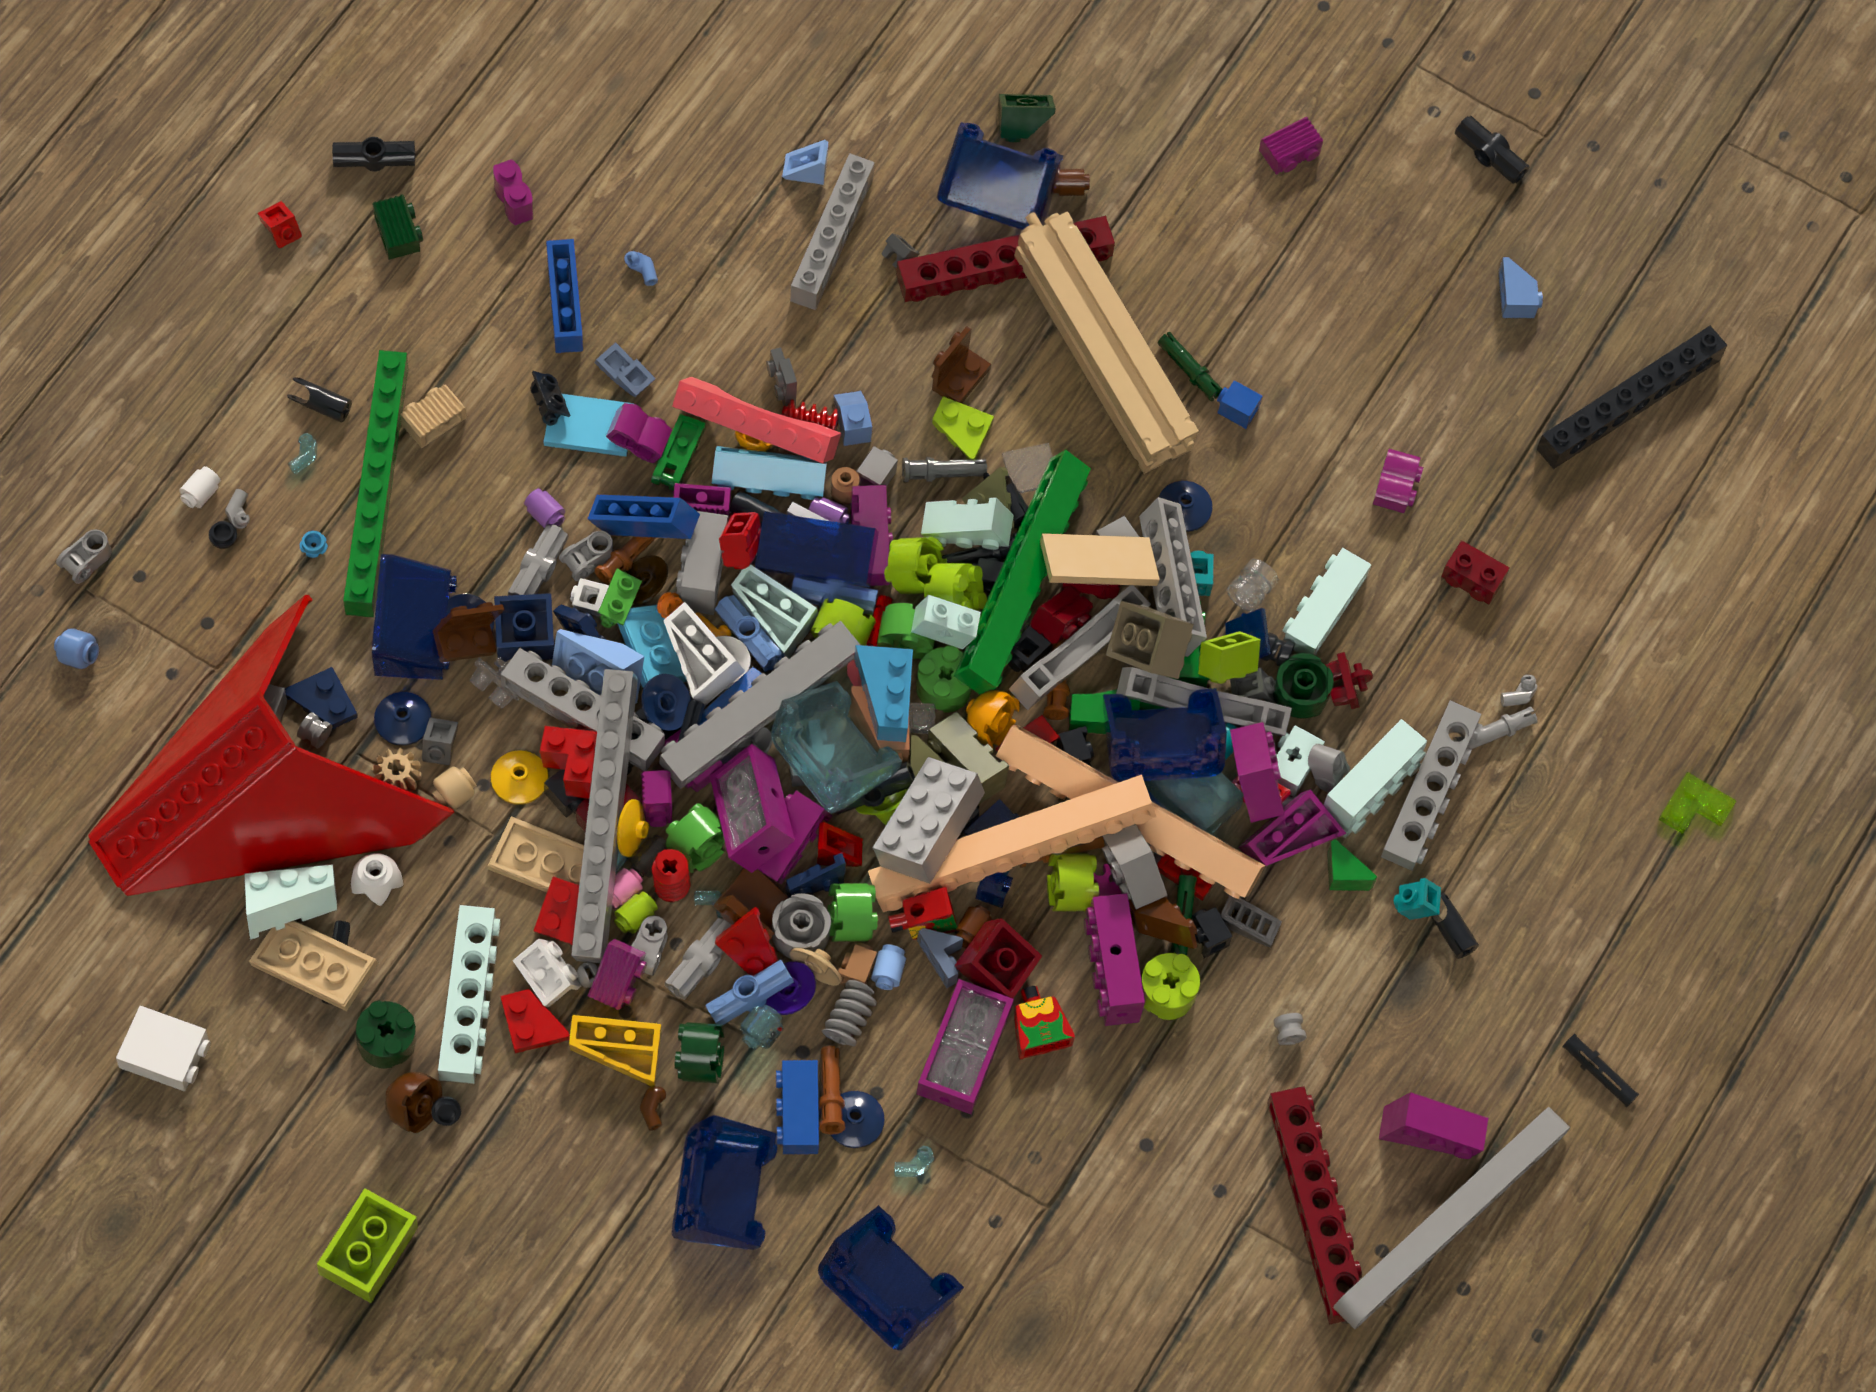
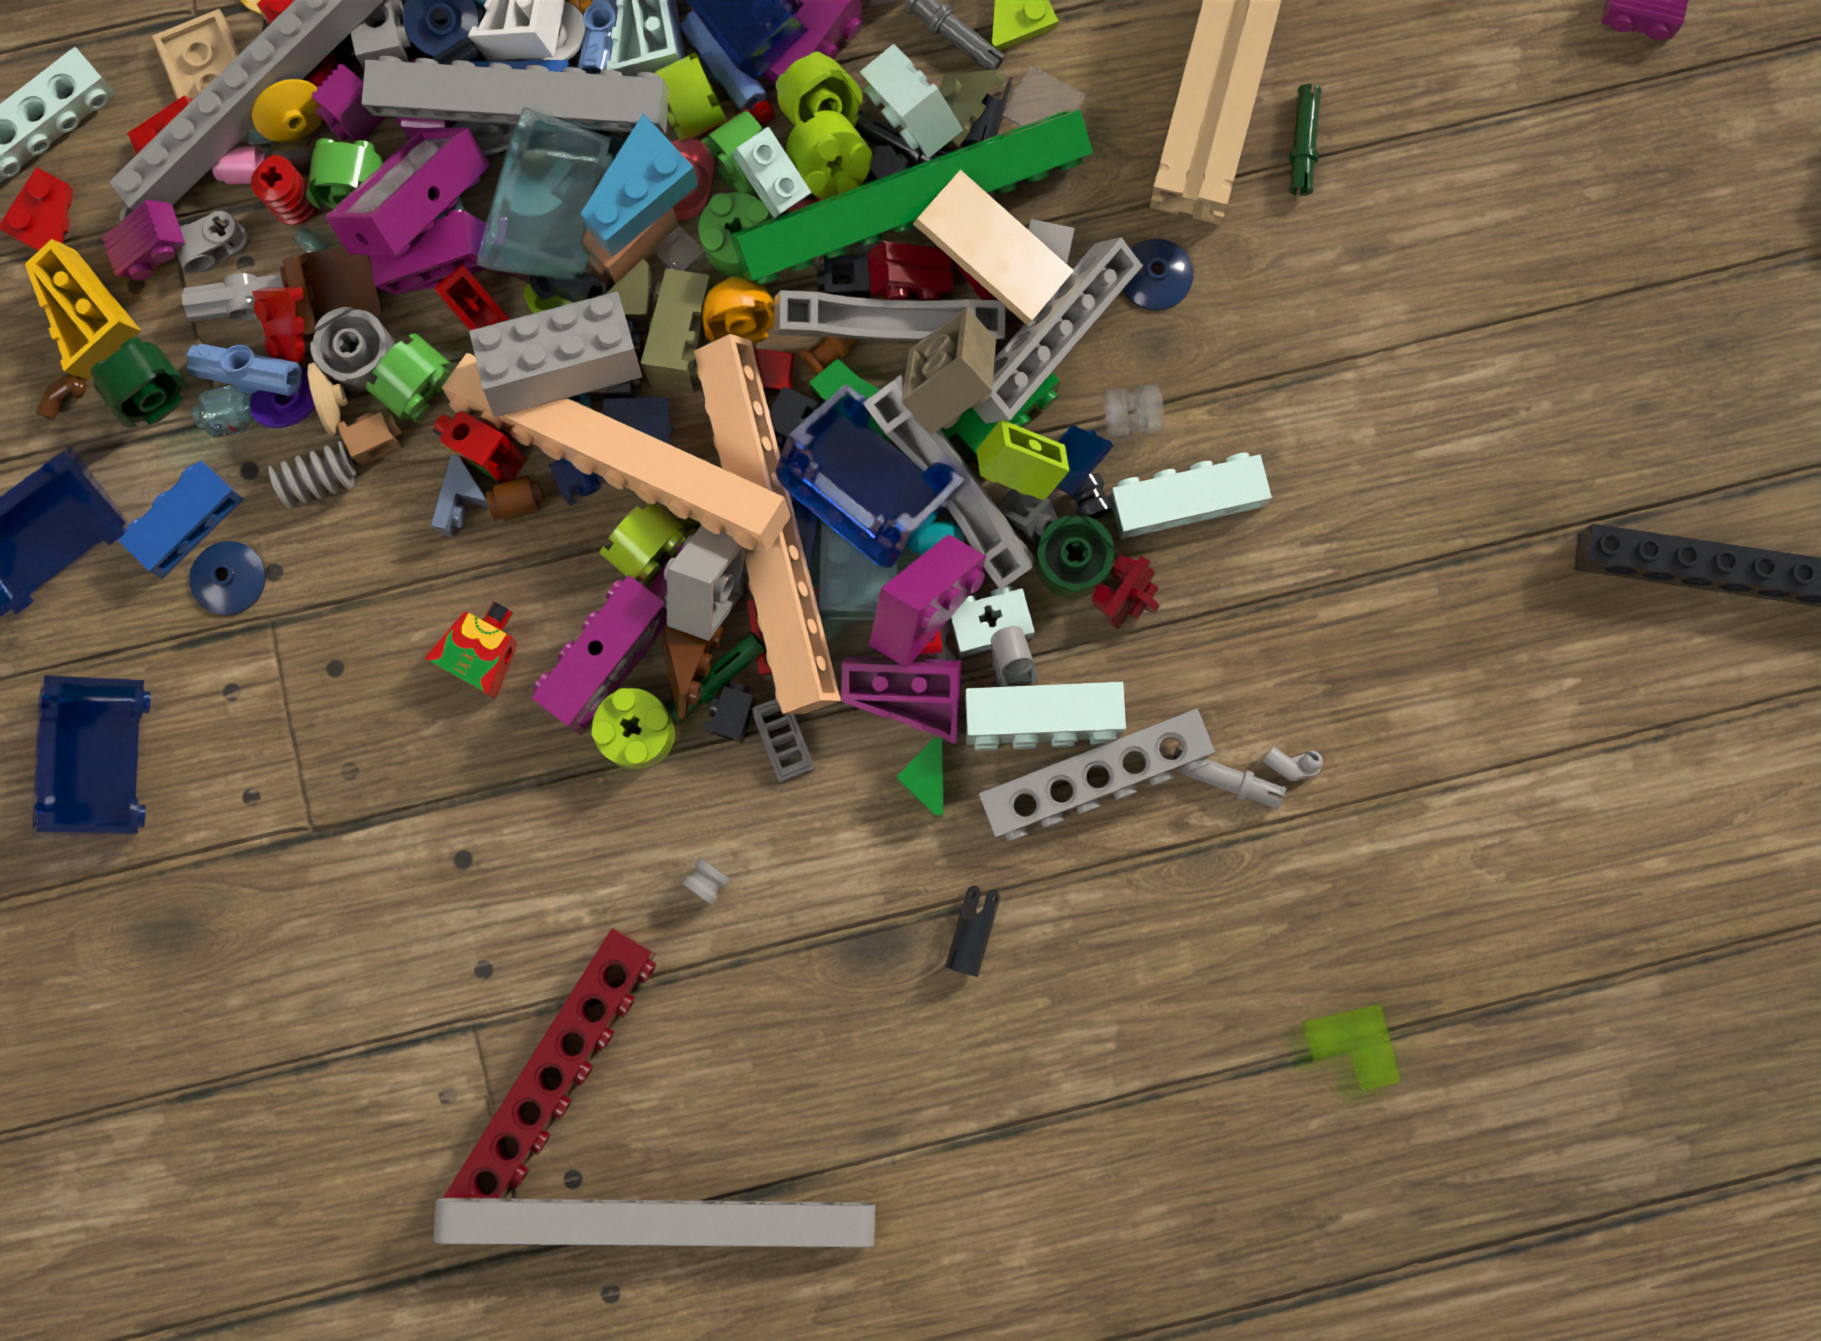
camera: 55 degrees right, 15 degrees up
white bracket [513,939,581,1007] -> none
lime brick [614,891,658,934] -> none
dark blue wing [786,853,846,898] -> none
dark orange pin [818,1046,845,1135] -> none
light blue brick [871,944,906,990] -> none
clear light blue arm [894,1146,934,1177] -> none
clear brick [916,979,1014,1115] -> none
dark red brick [954,918,1042,999] -> none
teal brick [1190,551,1214,596] -> none
blue brick [1217,380,1263,429] -> none
magenta brick [1373,449,1424,513] -> none
magenta wedge [1379,1092,1489,1159] -> none
teal brick [1394,878,1441,920] -> none
dark red brick [1441,540,1510,604] -> none
medium blue slope [1498,257,1543,318] -> none
black pin [1562,1034,1639,1108] -> none

